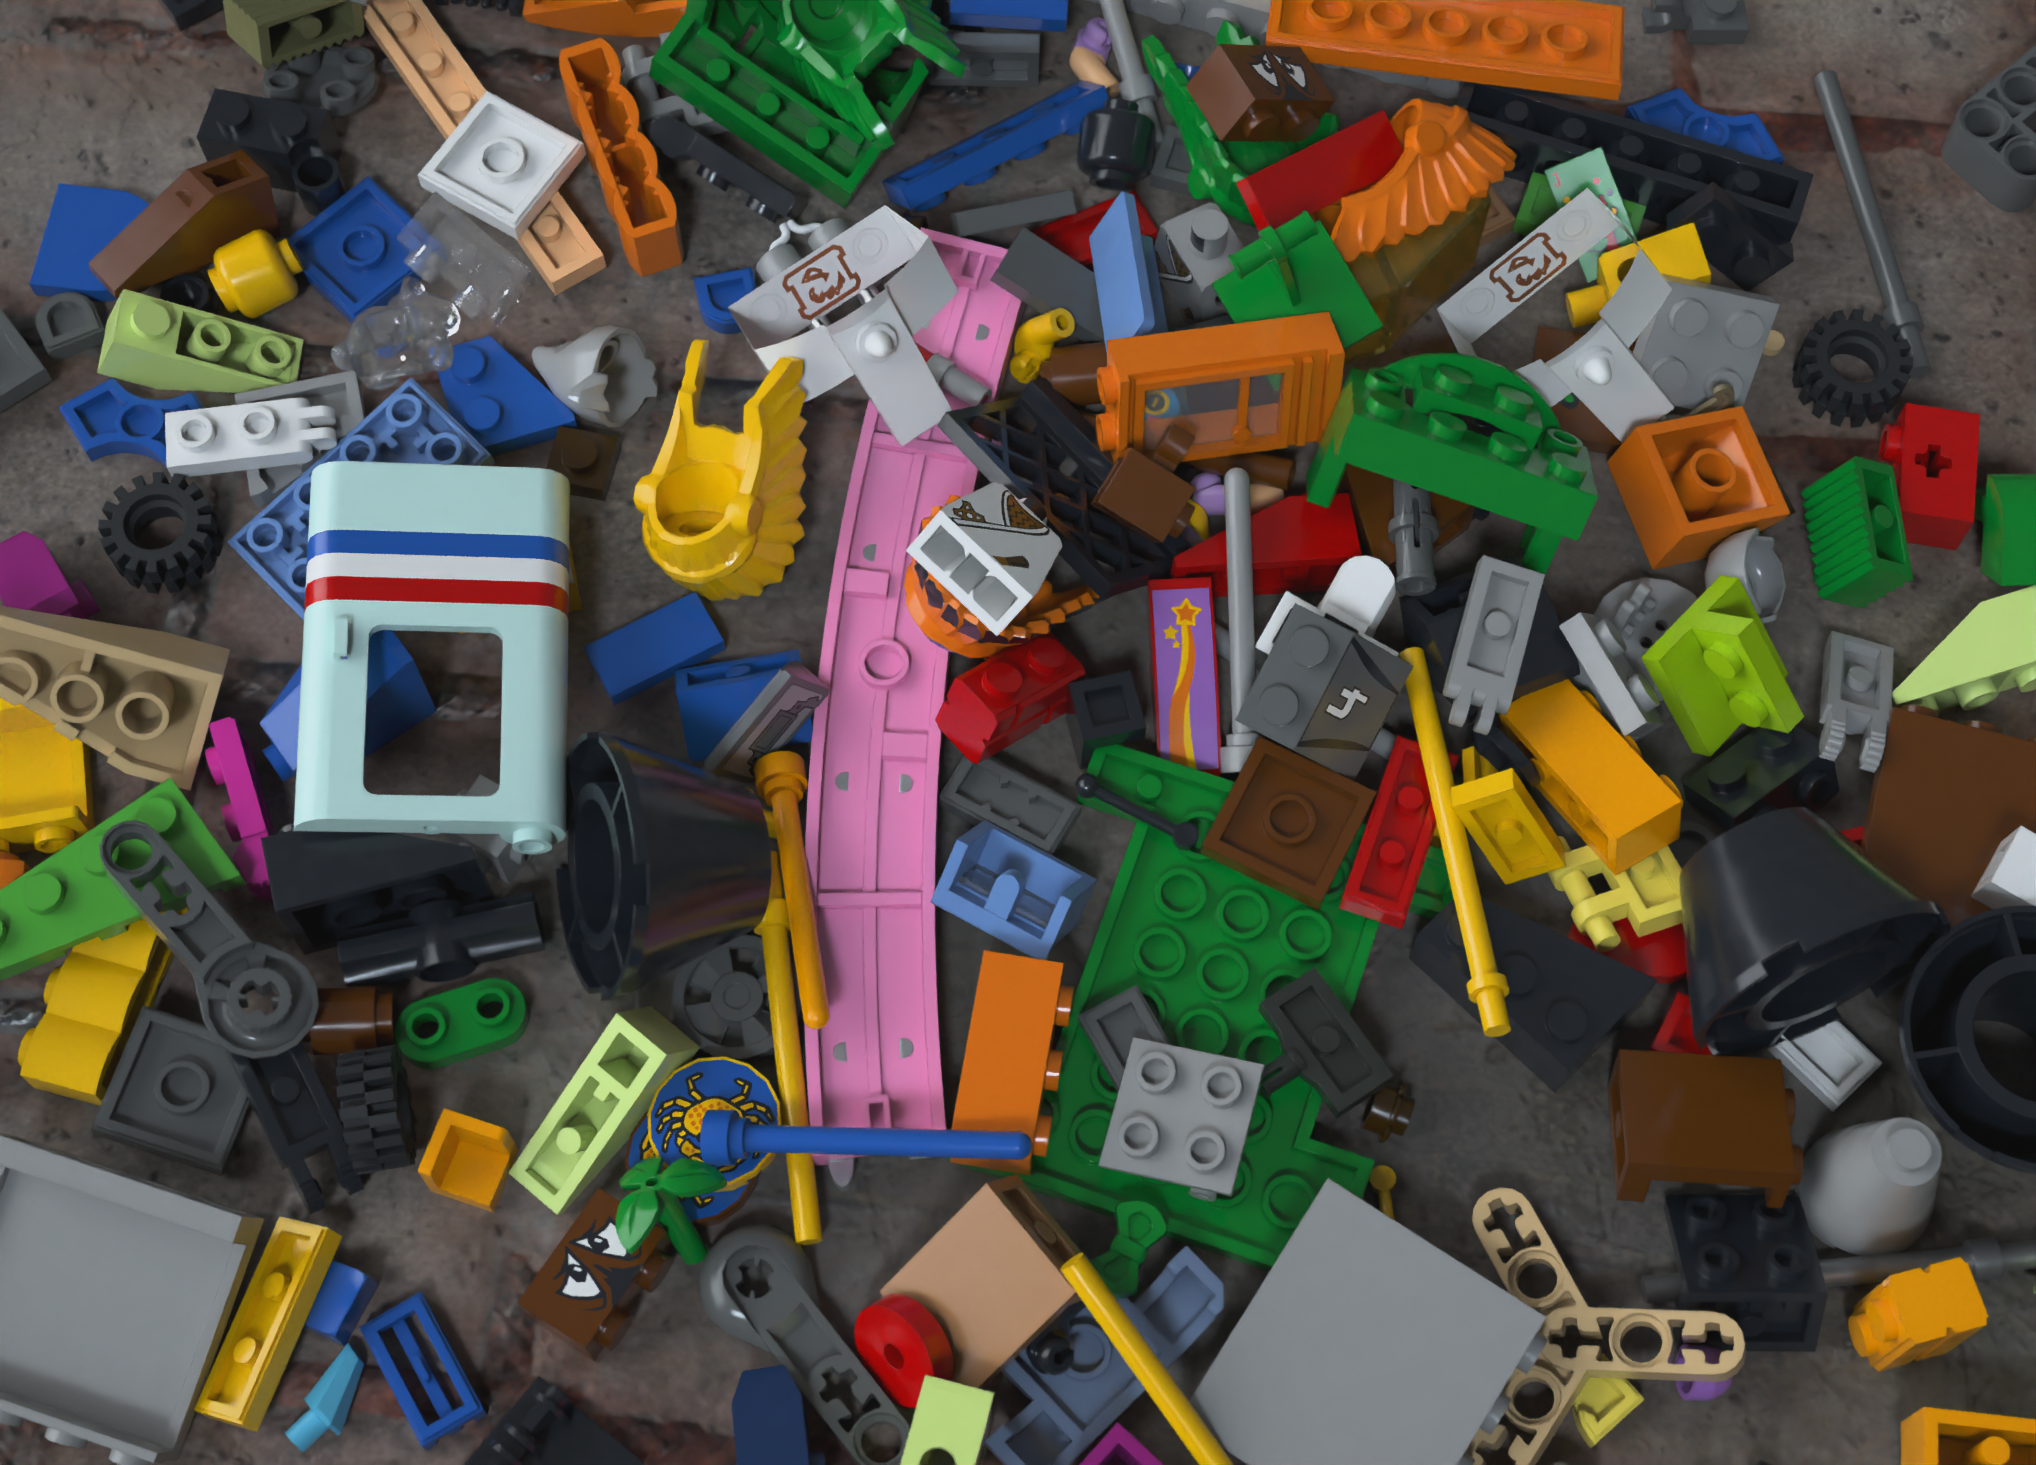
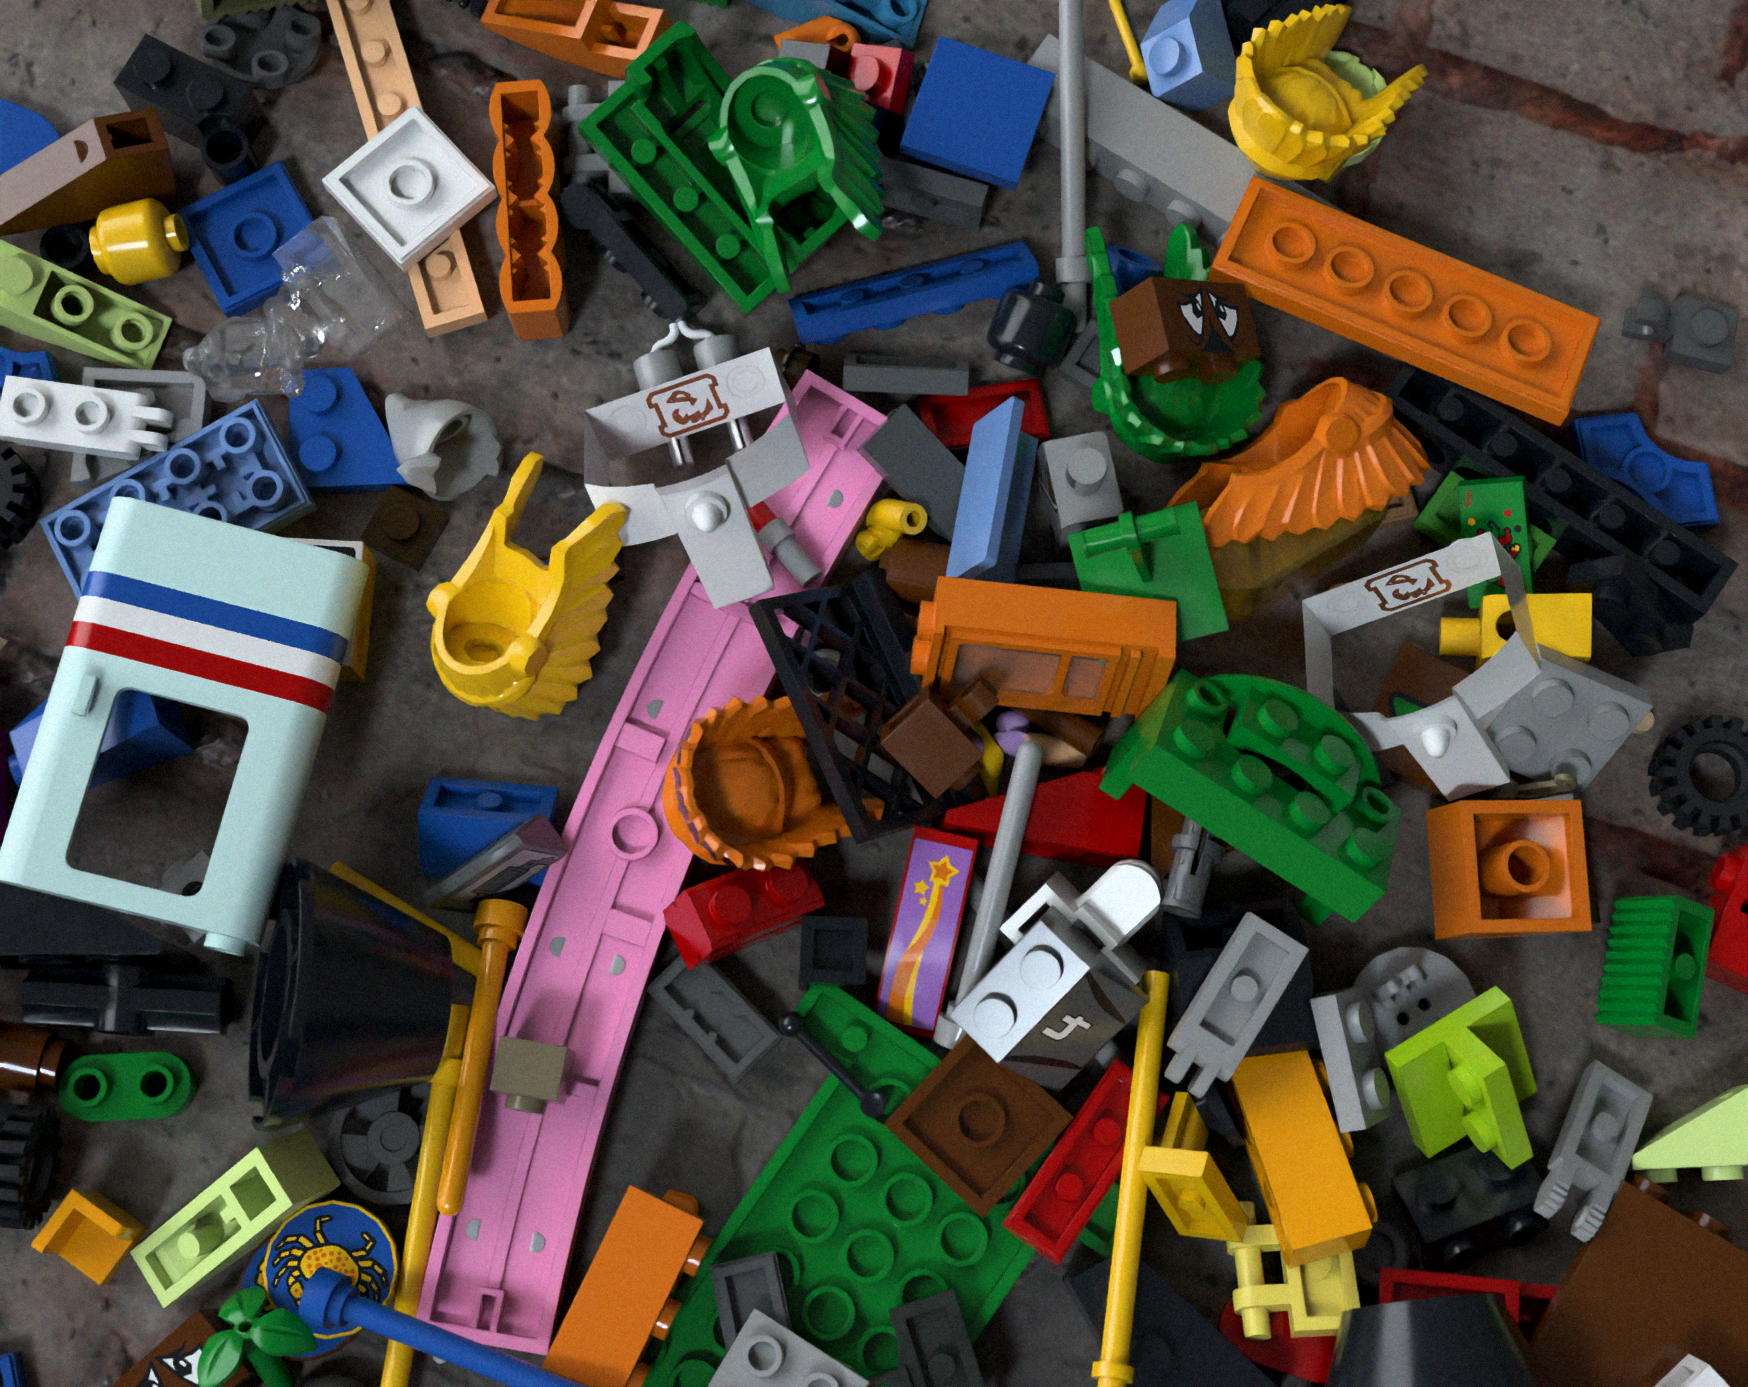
camera: 15 degrees right, 10 degrees up
blue tile [583,591,726,706] -> none
blue tile [693,267,756,334] -> none
white torso [906,482,1063,636] -> none
medium blue window [930,820,1097,960] -> none
arm [1069,17,1120,99] -> none
red tile [1236,110,1404,231] -> none
light grey hair [1704,528,1786,625] -> none
none -> dark tan plate [489,1035,575,1115]

